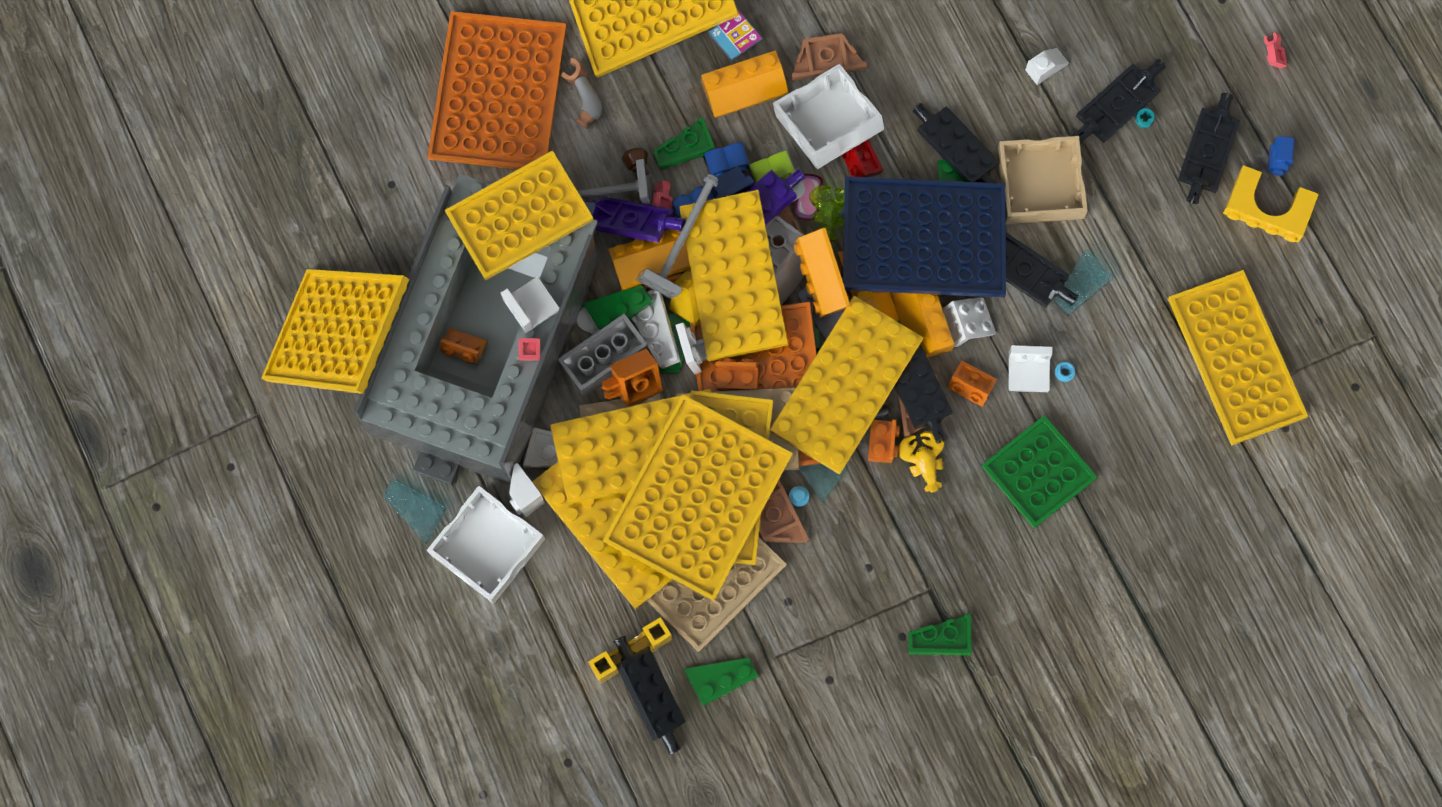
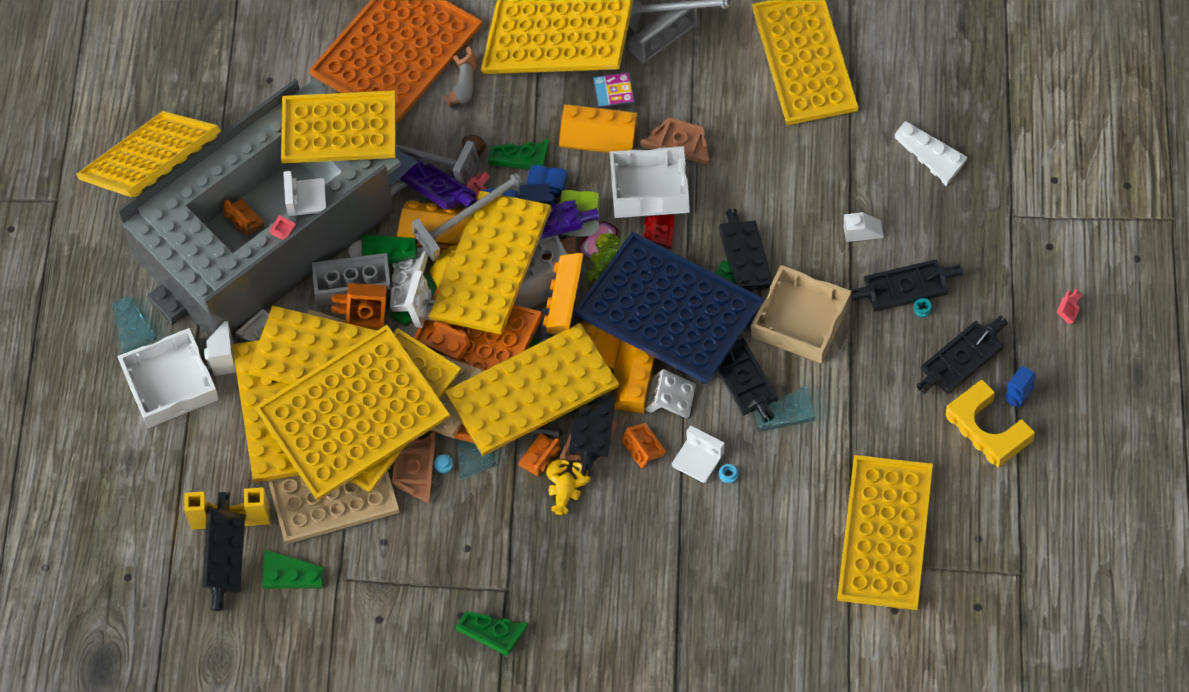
camera: 30 degrees right, 15 degrees down
green plate [981,415,1098,529] -> none

